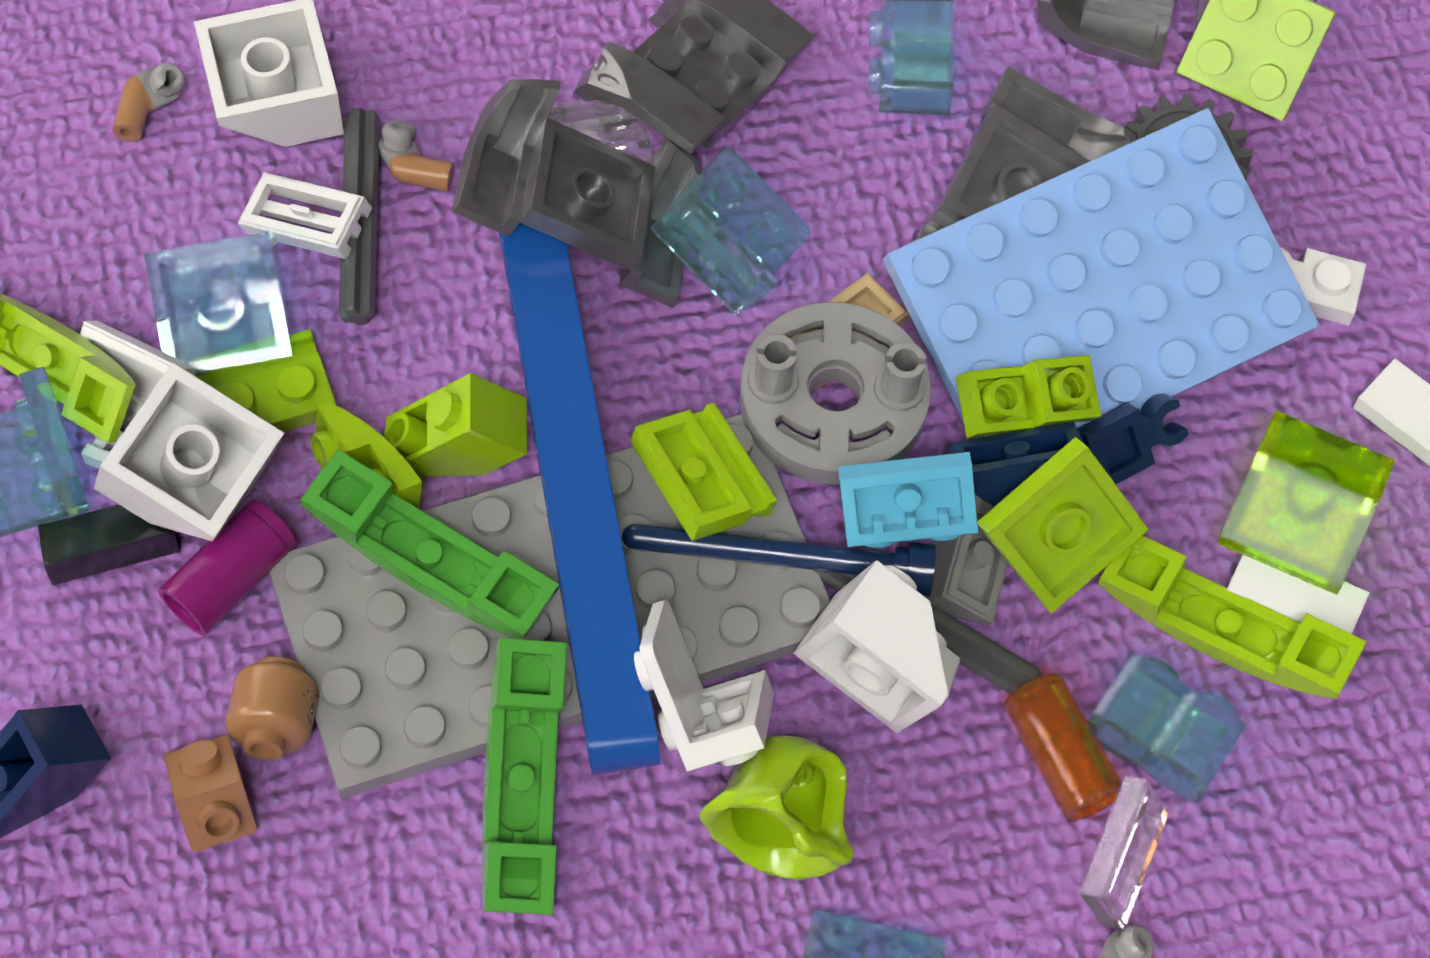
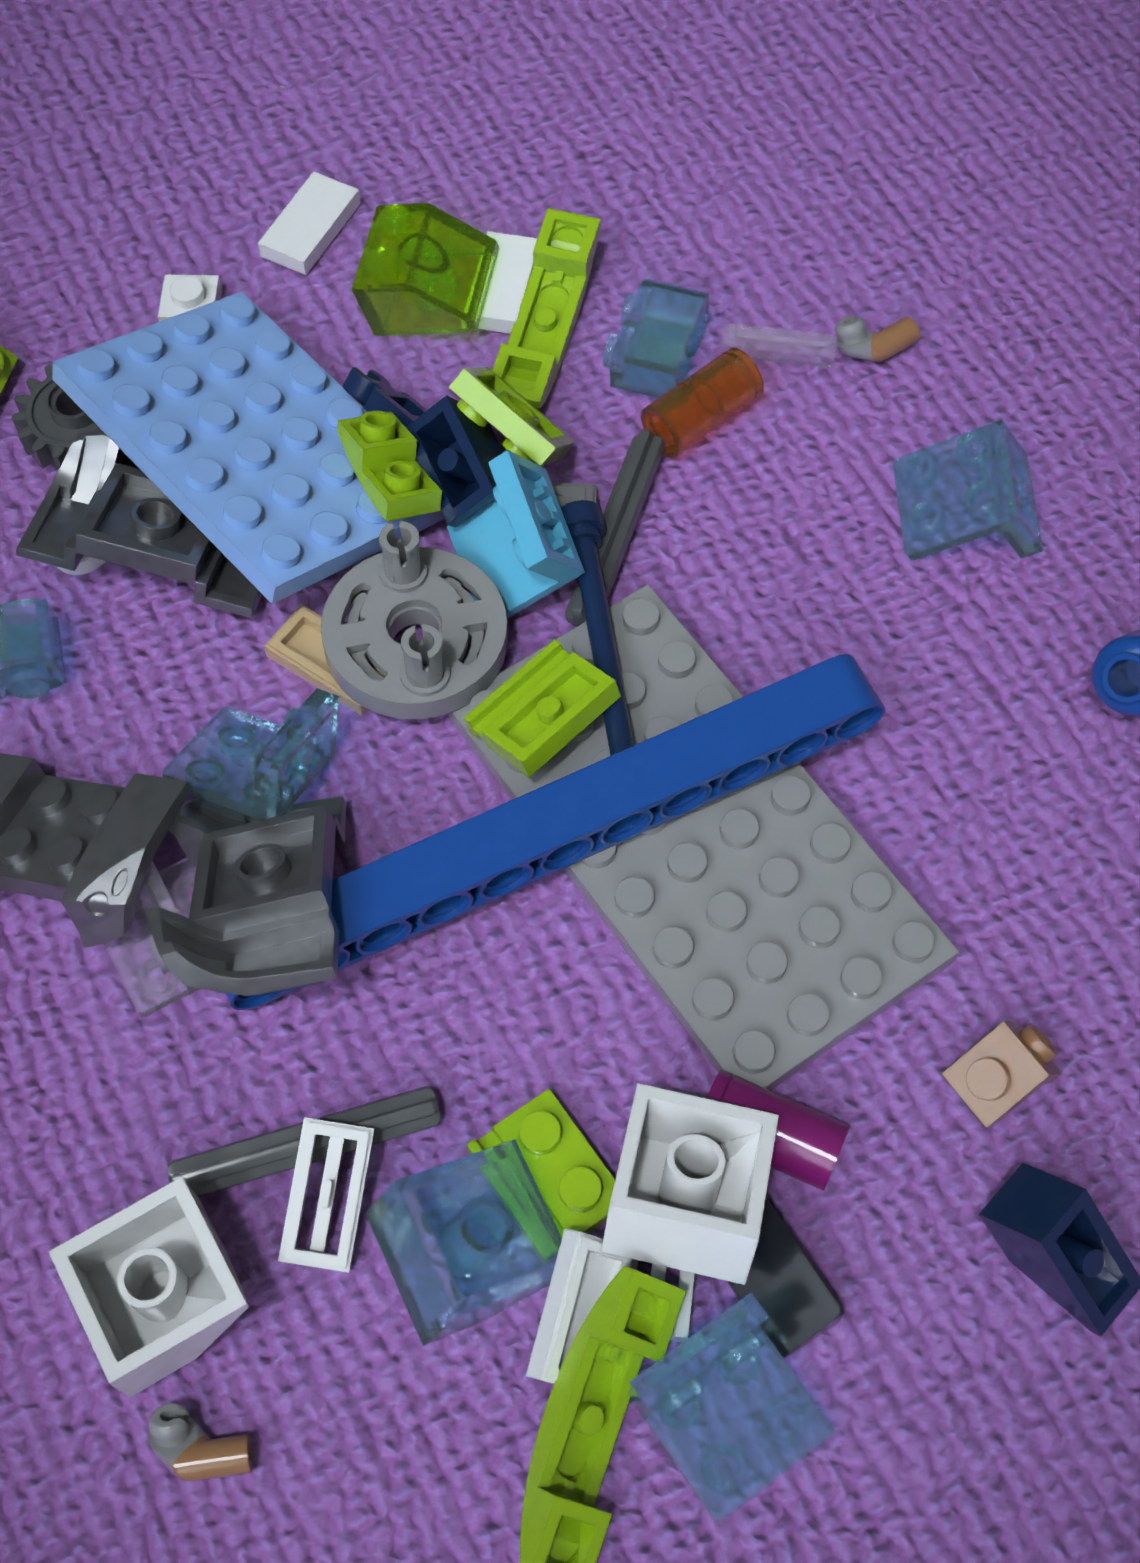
camera: 100 degrees left, 0 degrees up
medium nougat head [225,656,319,761] -> none
bright green slope [300,449,559,639] -> none
lime slope [310,402,422,509] -> none
medium nougat arm [378,120,455,192] -> none
lime slope [384,373,527,477] -> none
bright green slope [482,638,567,915] -> none
white bracket [634,600,774,771] -> none
lime piece [698,735,854,880] -> none
white slope [793,560,960,733] -> none

